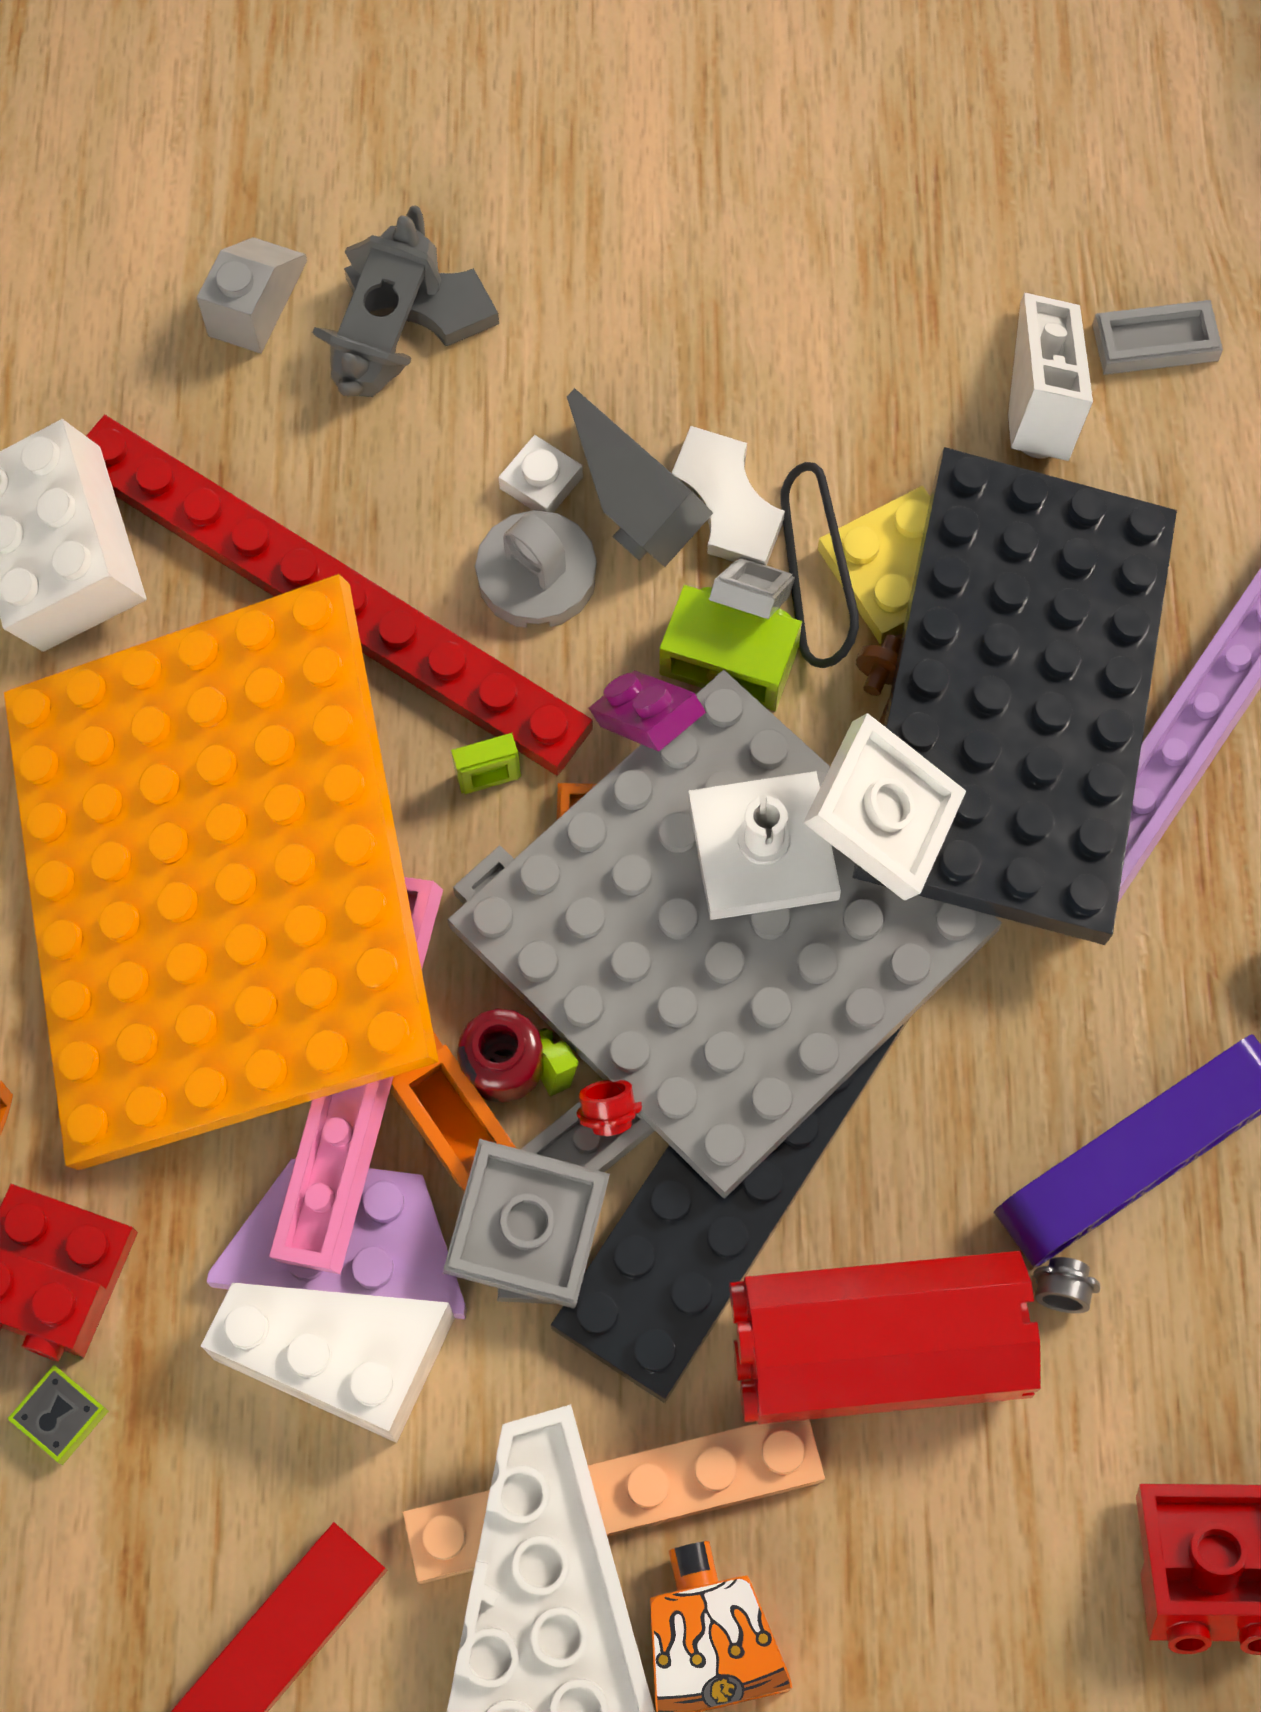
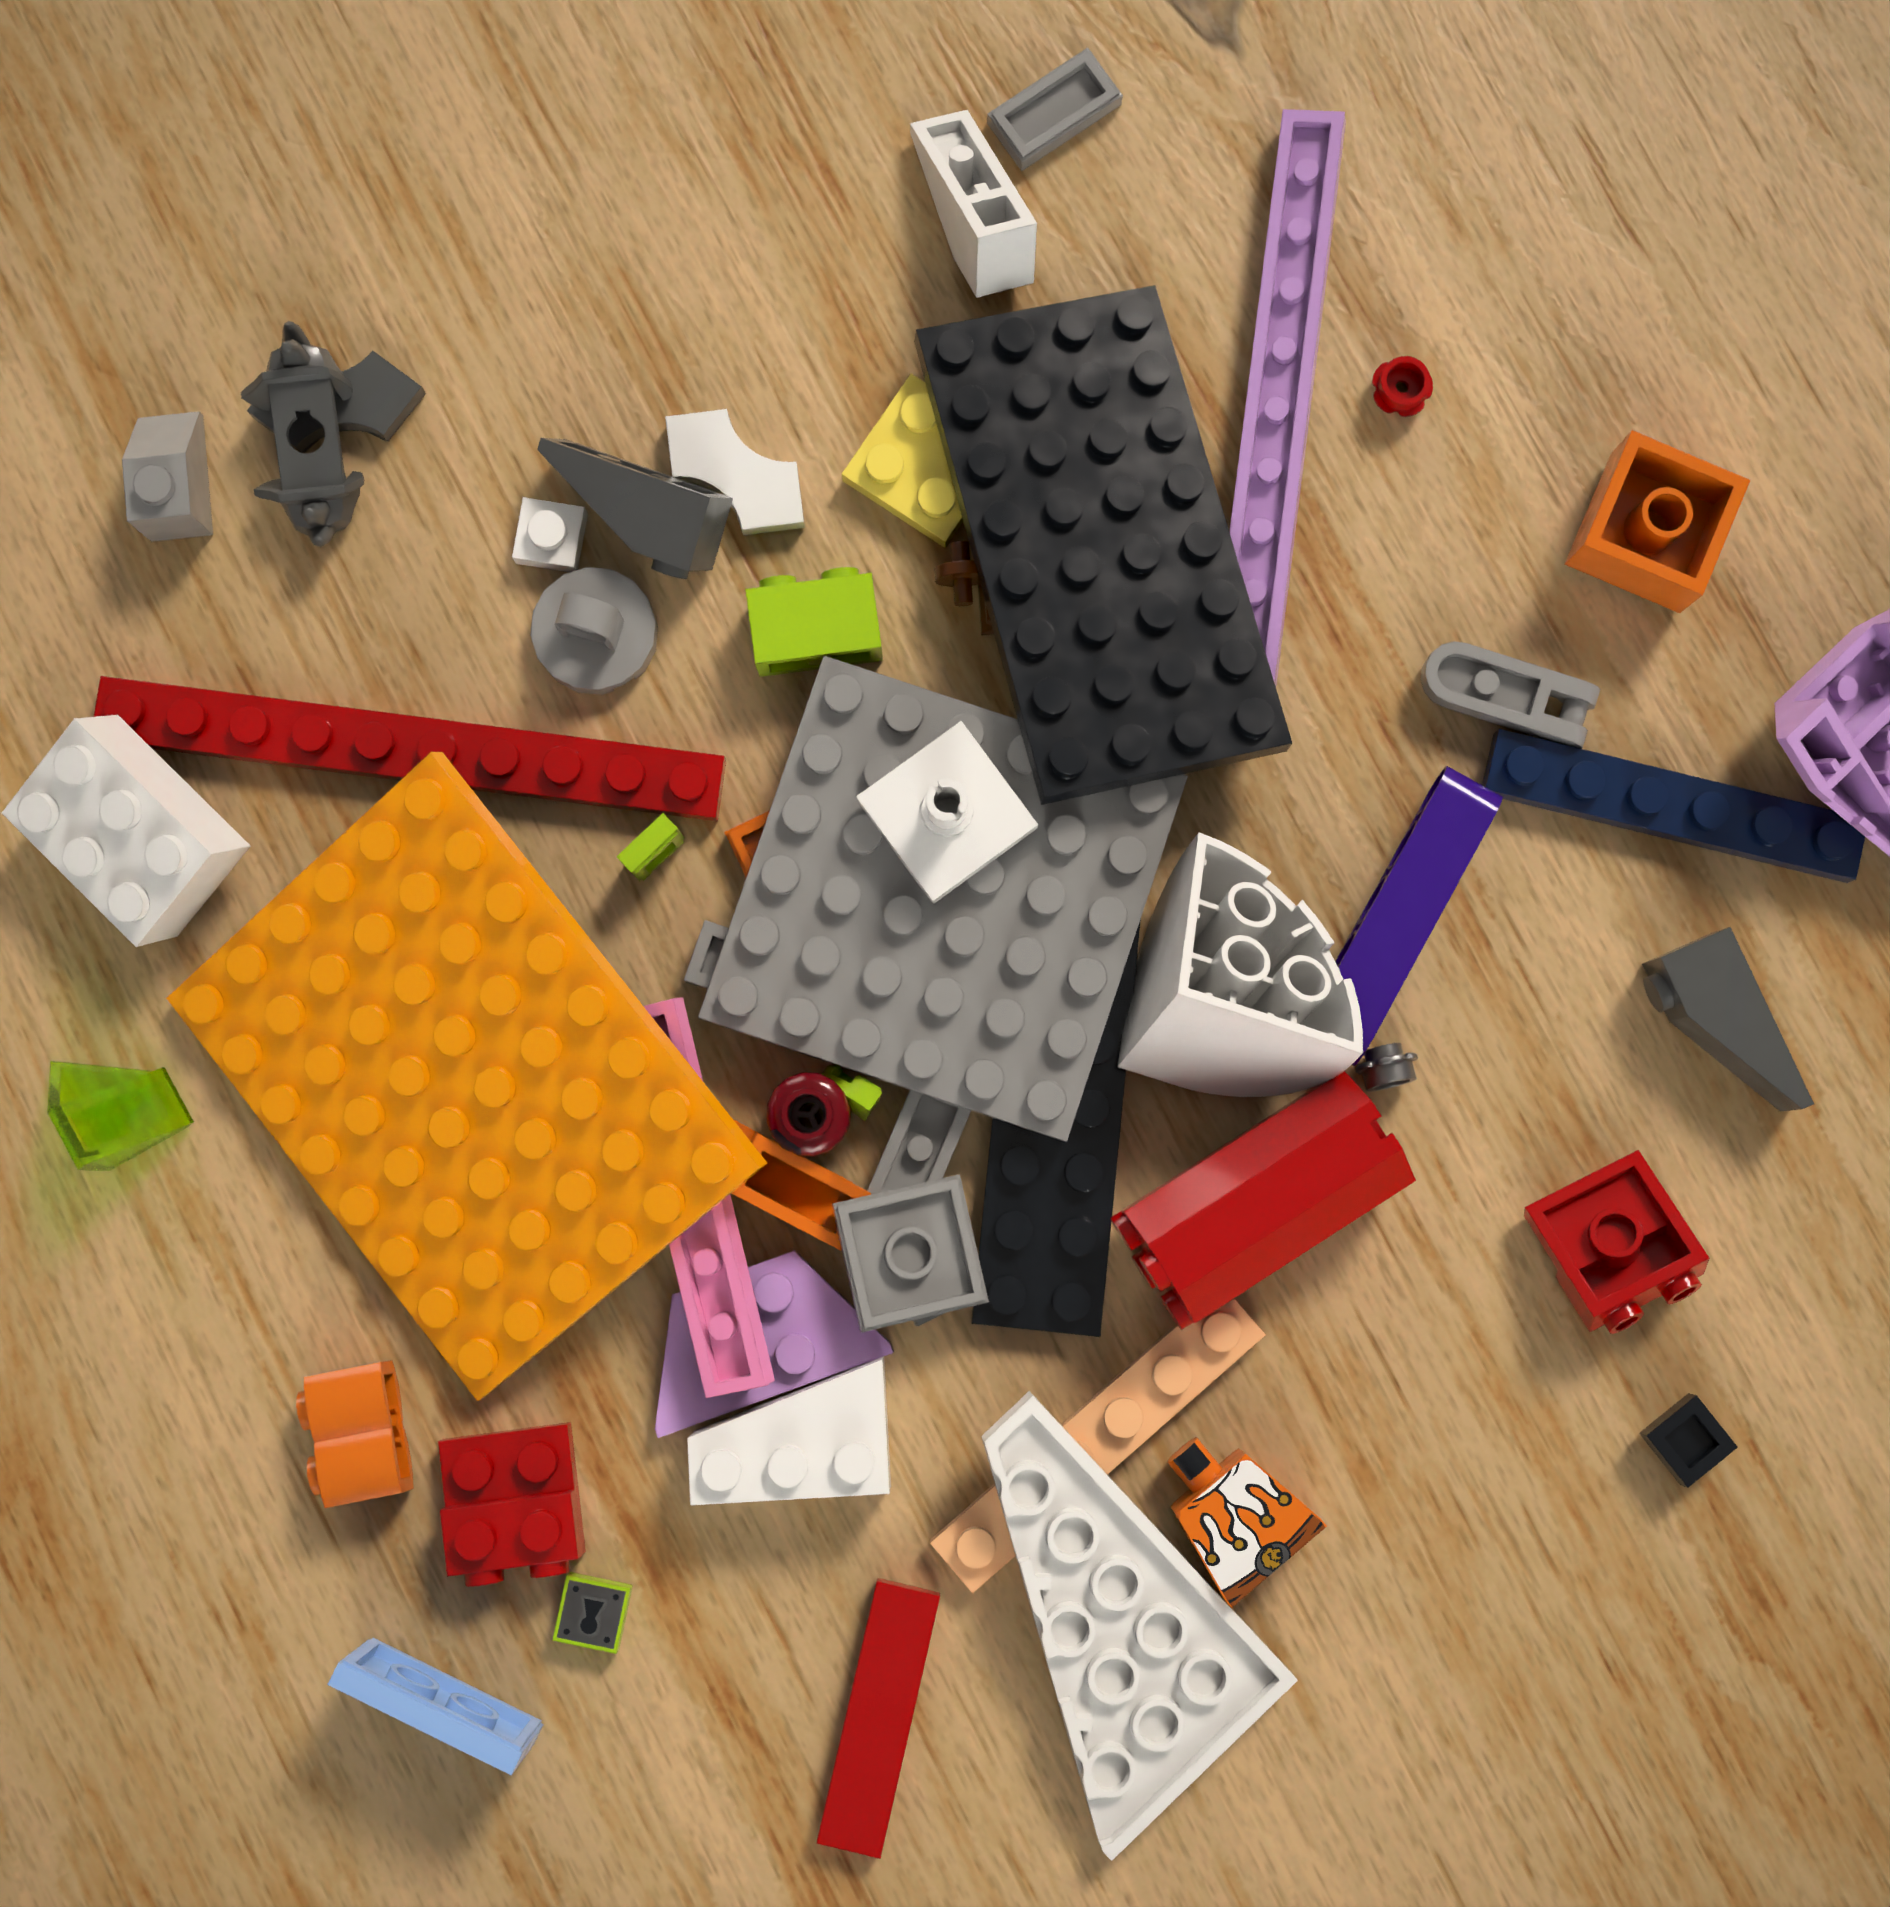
camera: 30 degrees left, 15 degrees up
red plate [576,1080,642,1136] -> none
magenta plate [589,670,706,752] -> none
light grey tile [709,557,795,619] -> none
black piece [780,462,859,668] -> none
white tile [803,713,966,901] -> none
none -> white brick [1118,832,1363,1097]

